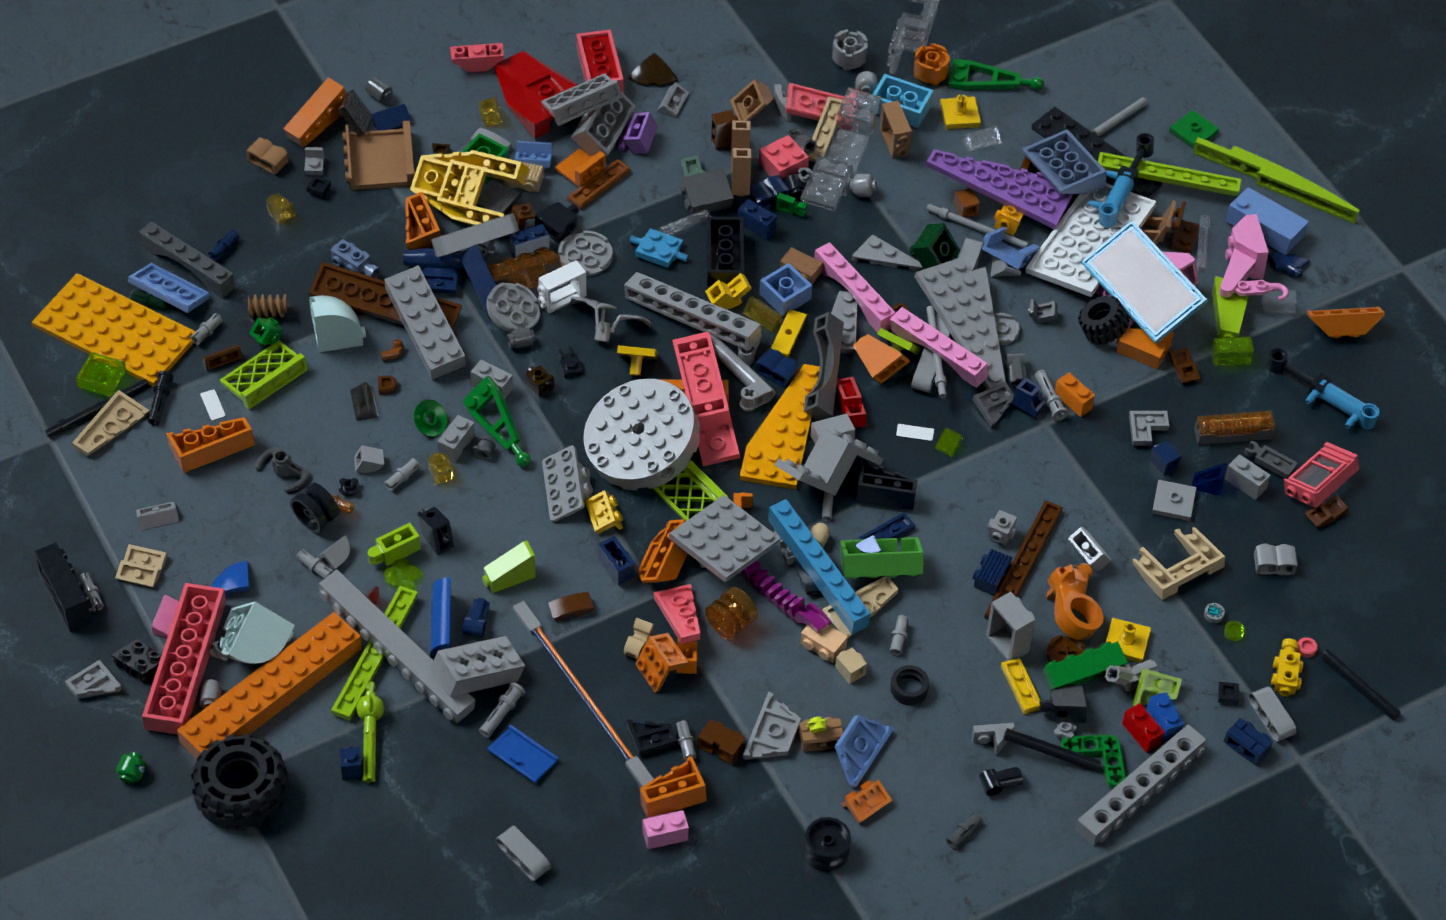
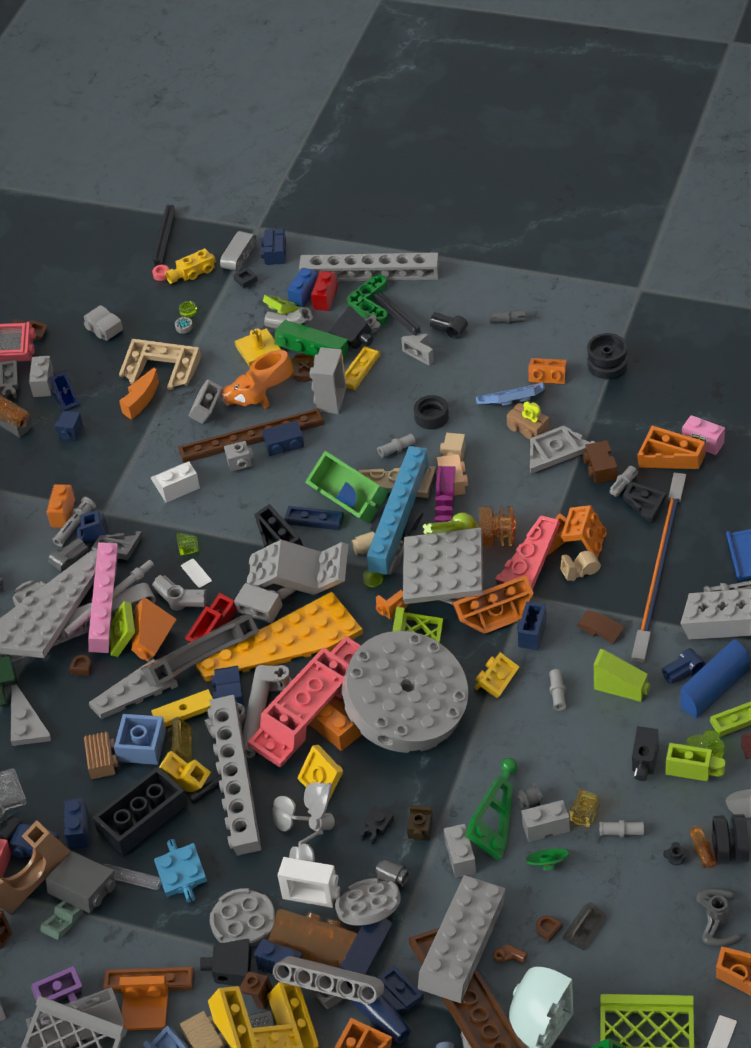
camera: 125 degrees left, 5 degrees down
light grey brick [354,445,384,473] -> none
light grey bracket [542,445,593,522] -> none
green plate [776,193,807,217] -> none
bright pink arch [814,242,896,333] -> none
light grey plate [1129,411,1169,446] -> none
light grey plate [1152,480,1196,521] -> none
none -> orange slope [119,368,159,420]
none -> white slope [151,462,200,503]
none -> light grey piece [152,575,207,611]
none -> lime piece [423,512,480,534]
none -> light grey pin [549,669,566,711]

